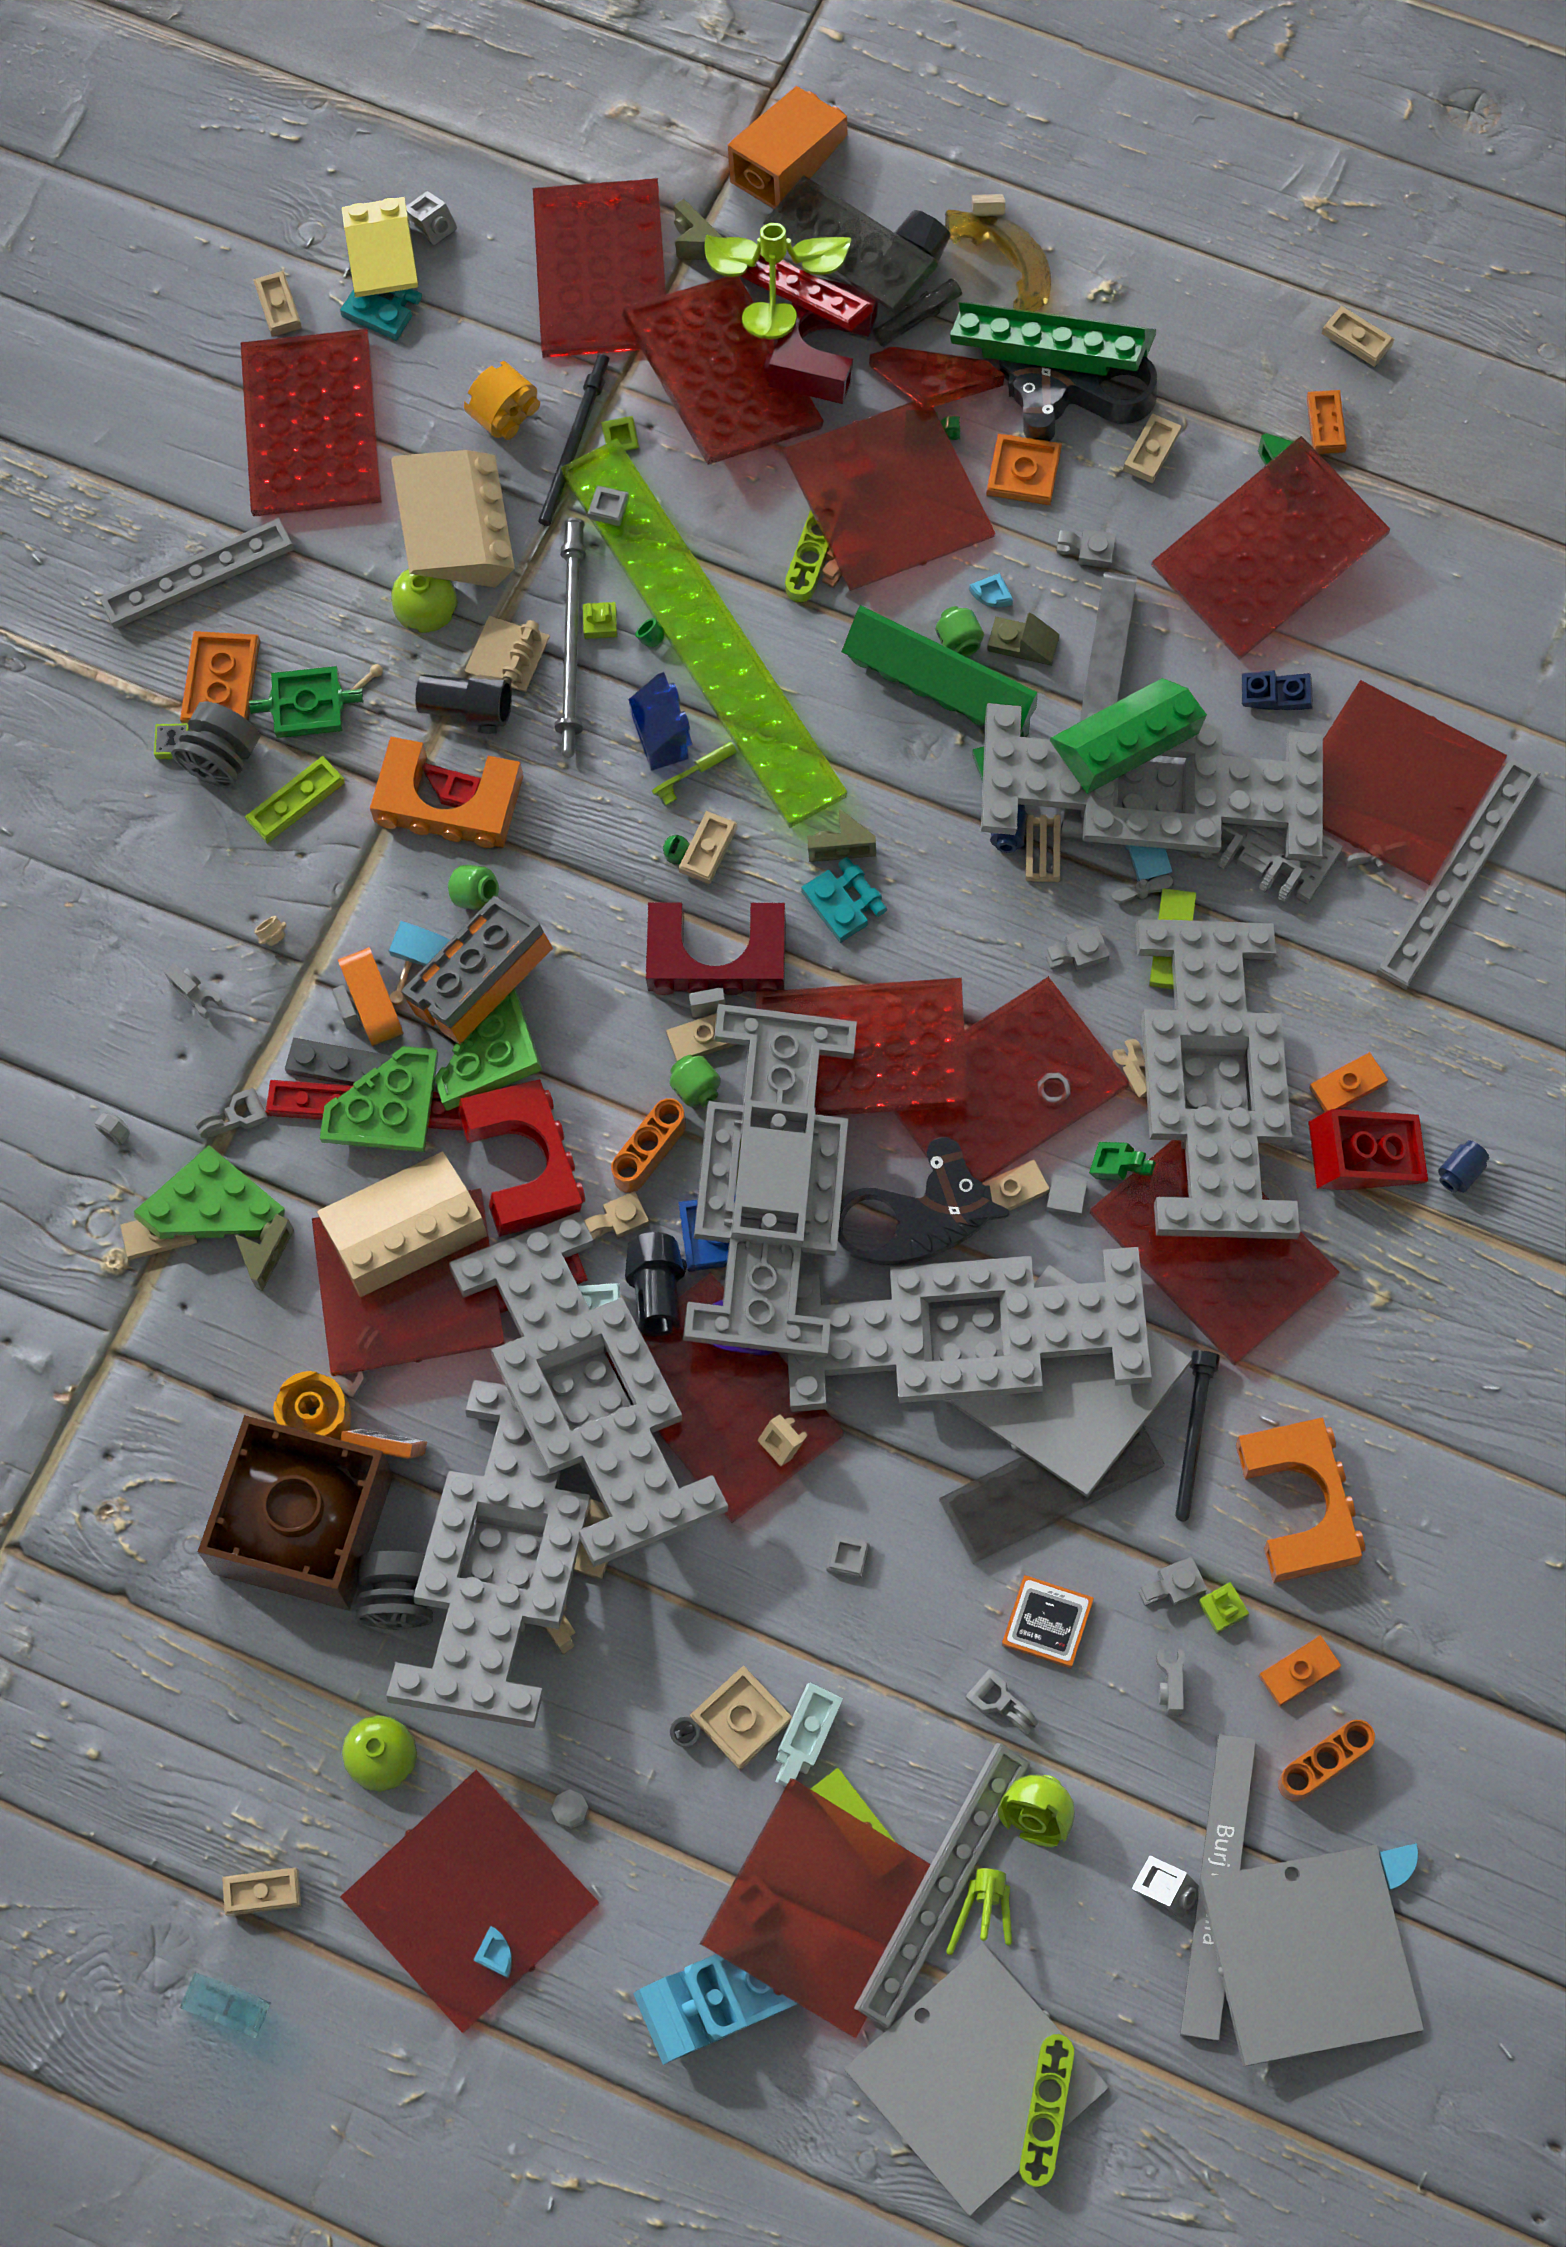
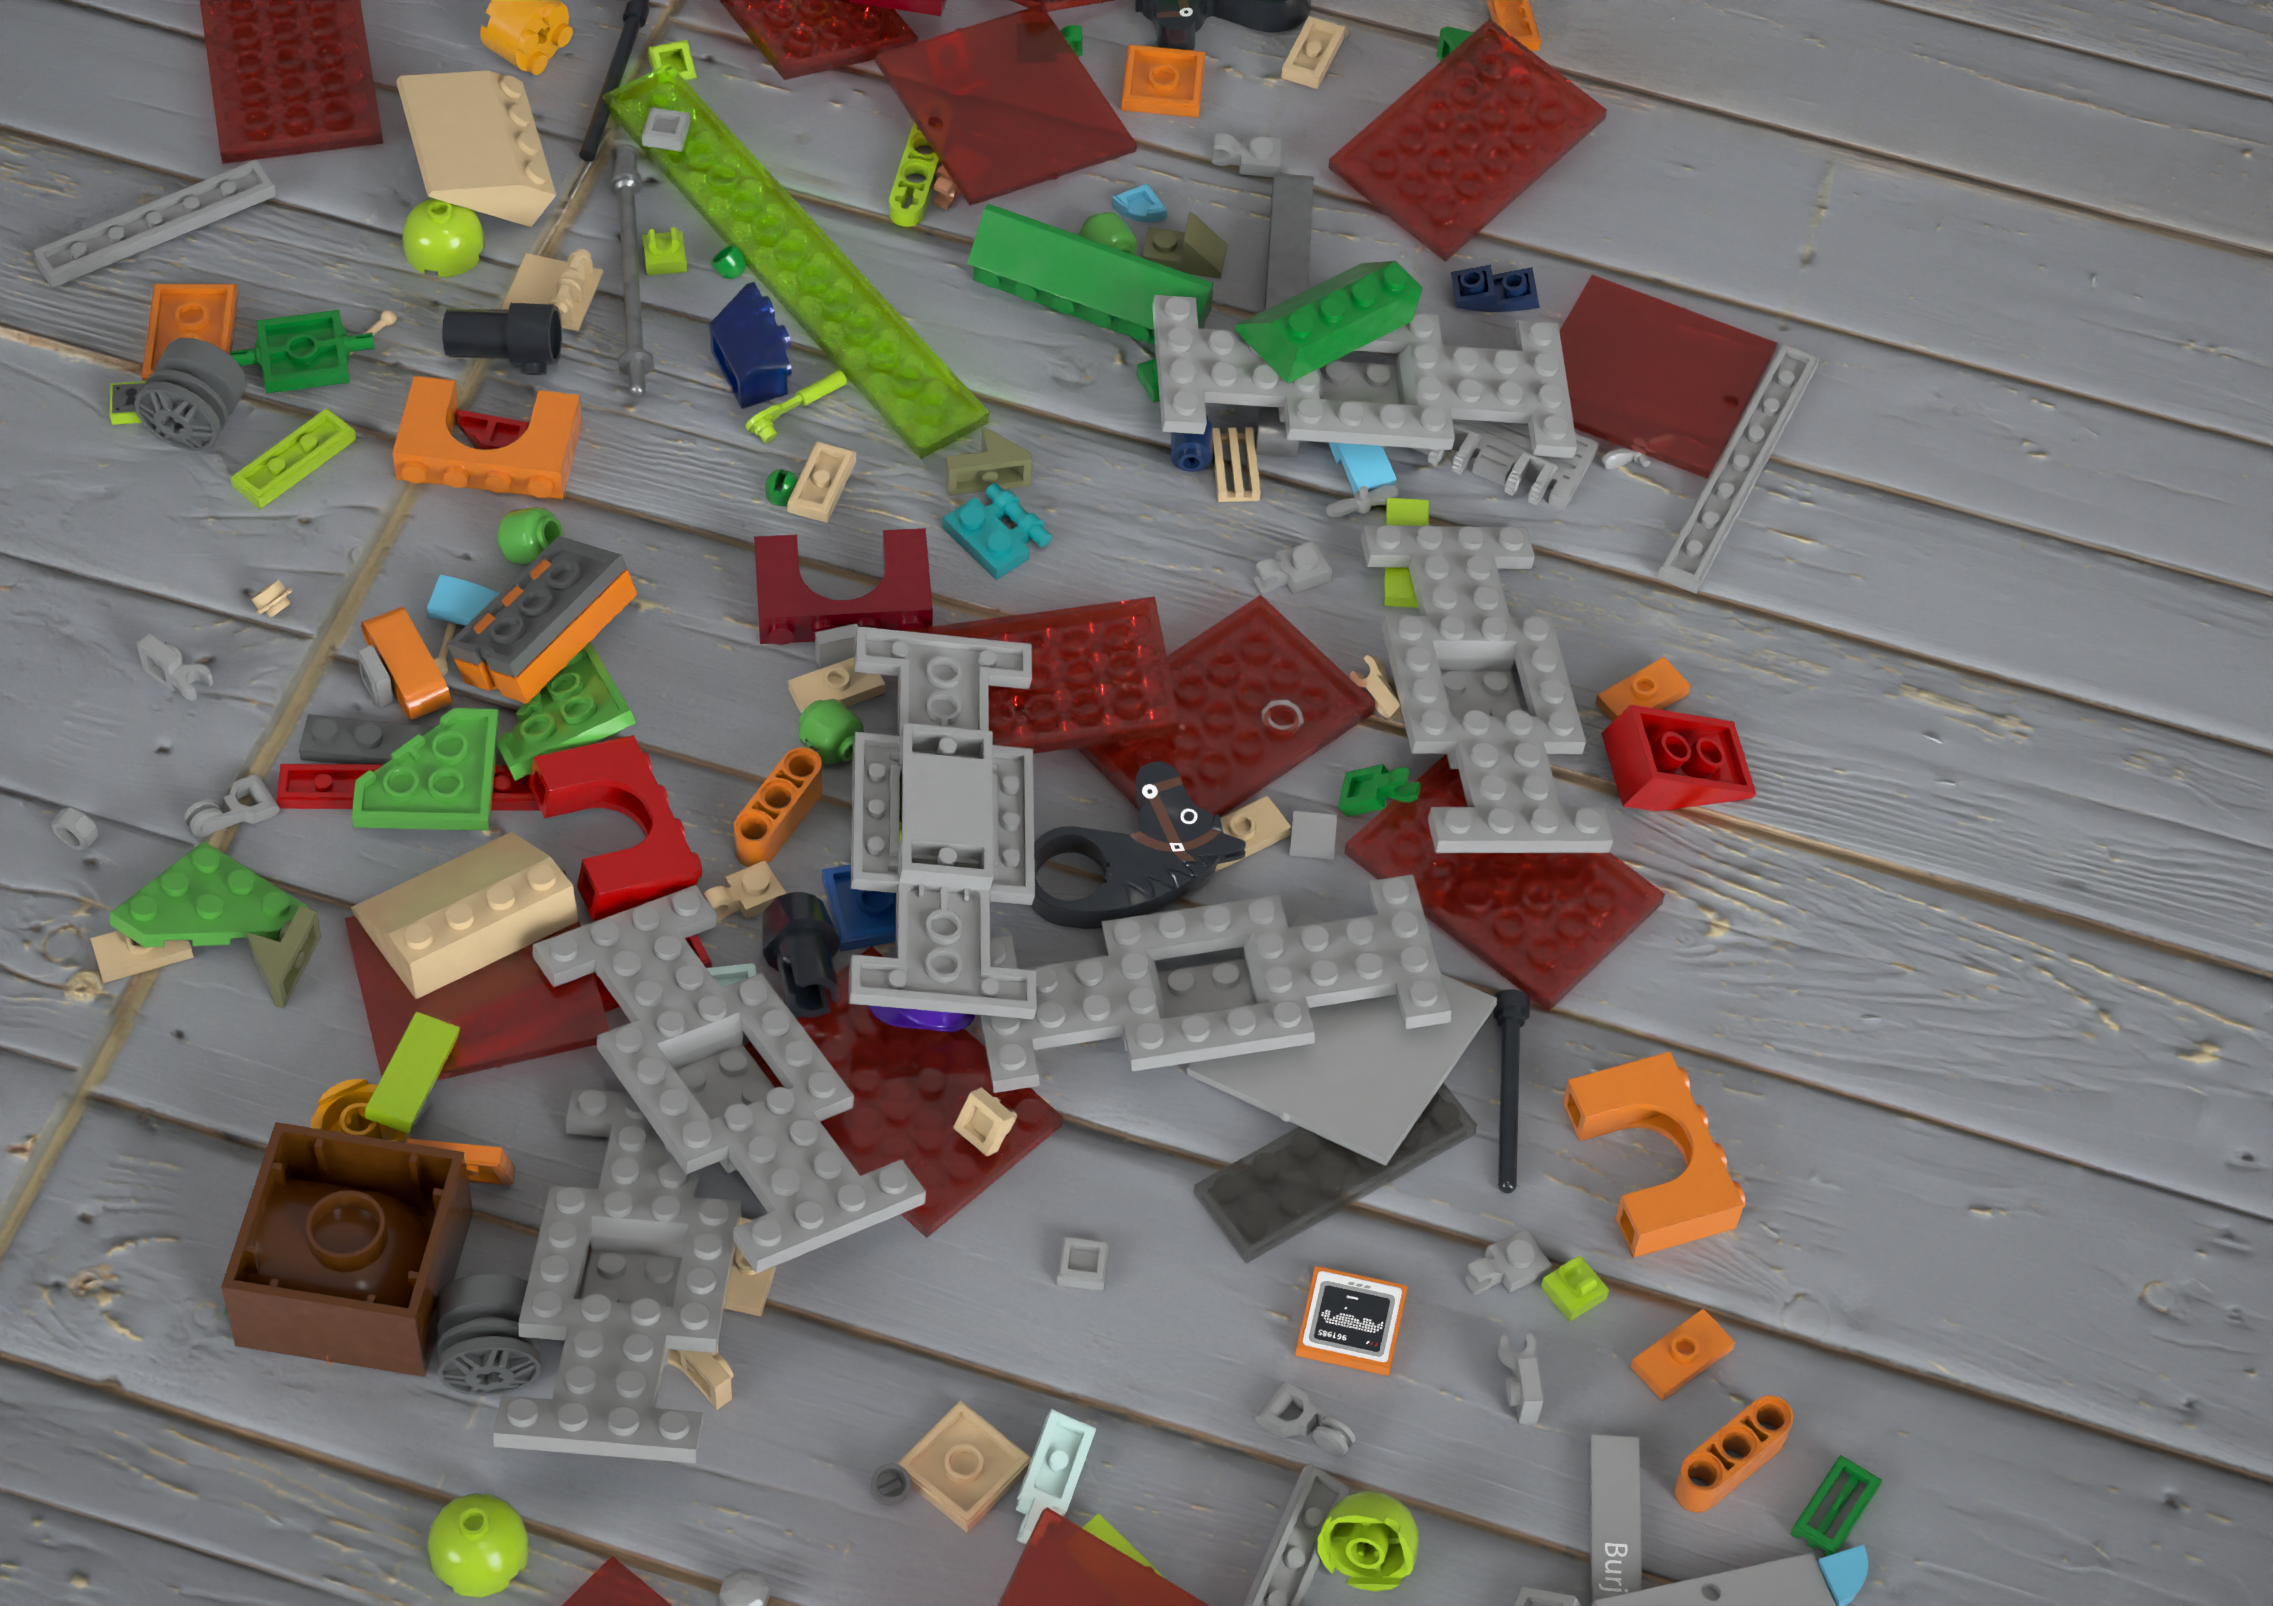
camera: 15 degrees left, 15 degrees down
dark blue brick [1438,1140,1490,1193] -> none
none -> lime tile [364,1012,460,1134]
none -> green tile [1790,1455,1883,1556]

